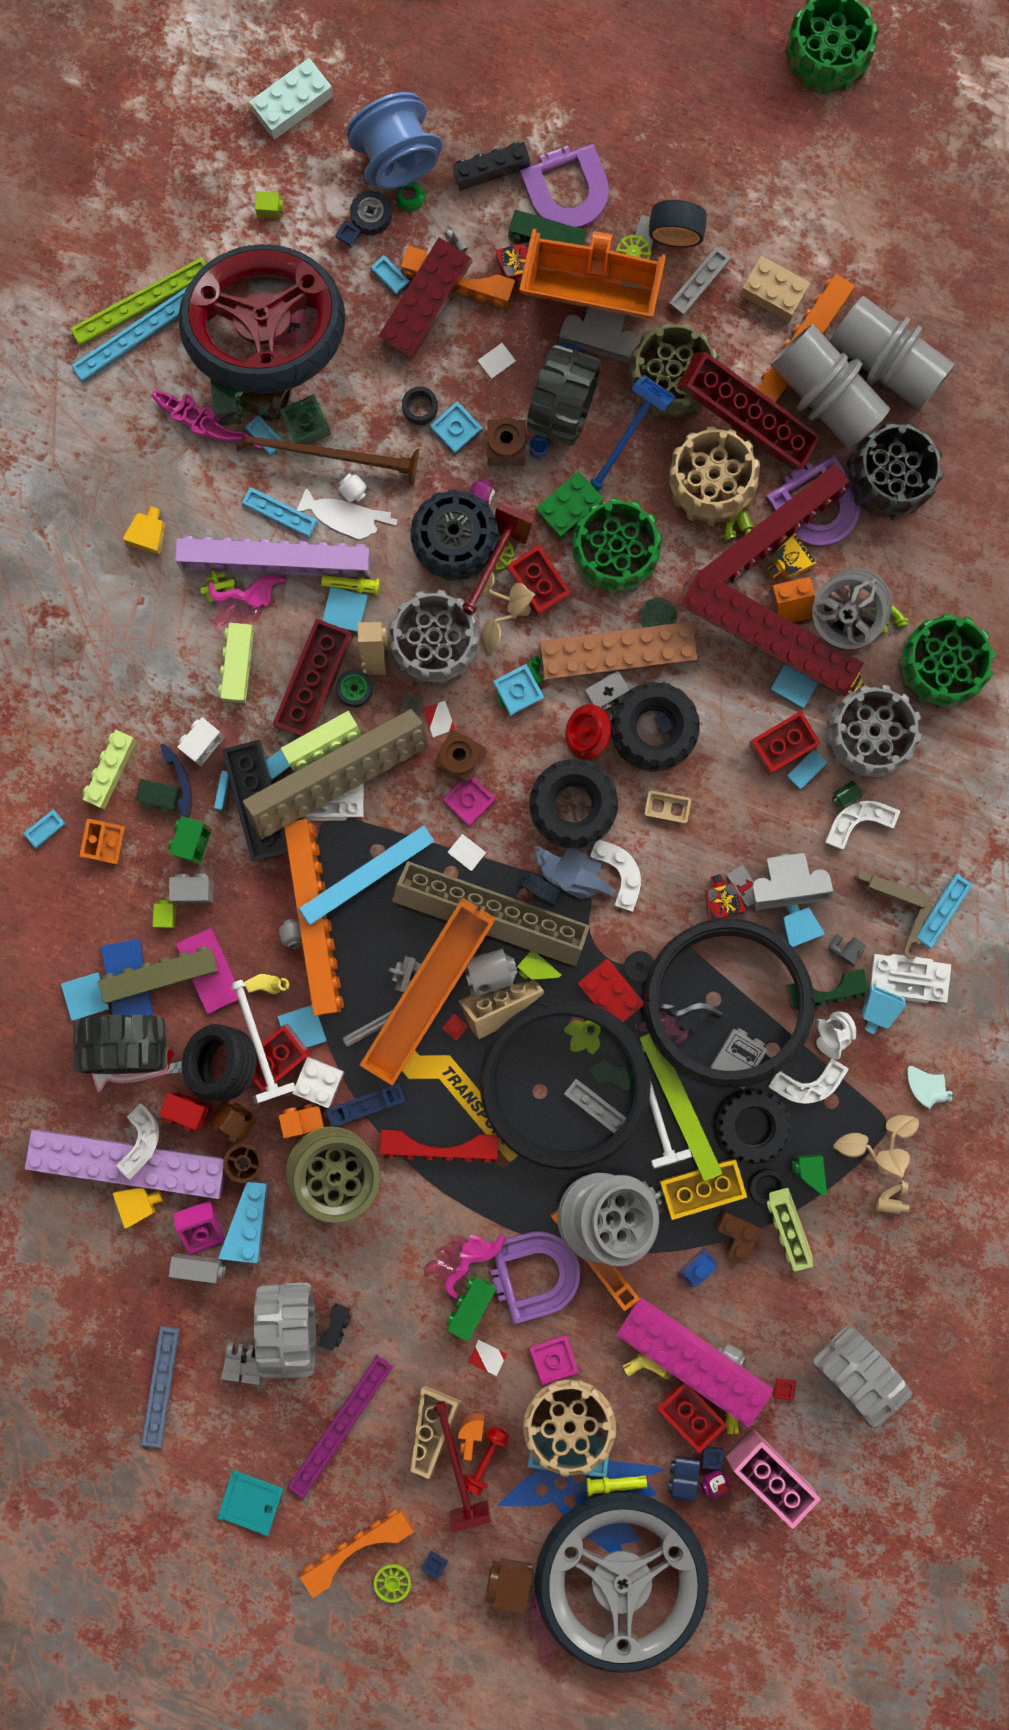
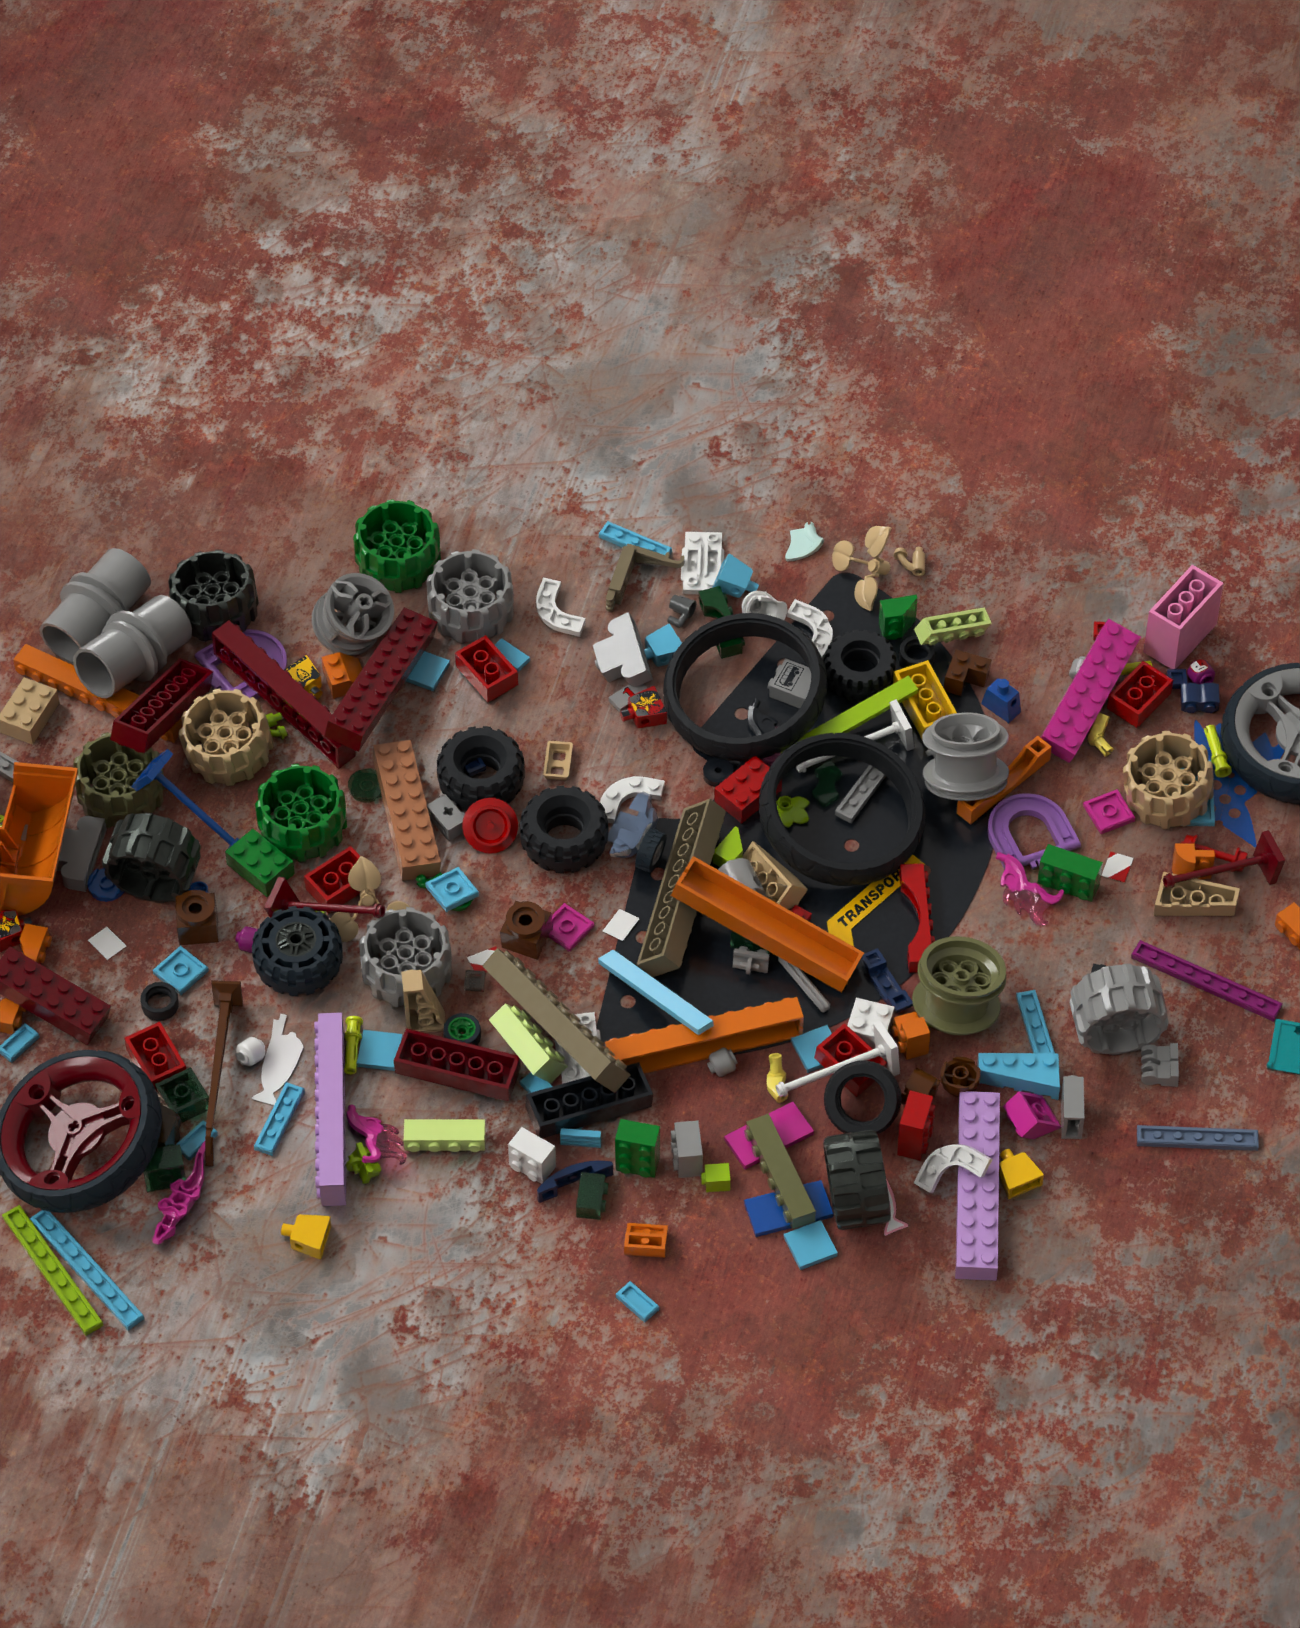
camera: 95 degrees left, 30 degrees down
yellowish green brick [83,730,137,810] -> none
light grey wheel [812,1327,912,1429] -> none
dark green brick [832,780,863,809] -> none
none -> red brick [124,1022,188,1092]
none -> medium azure tile [1016,990,1055,1053]

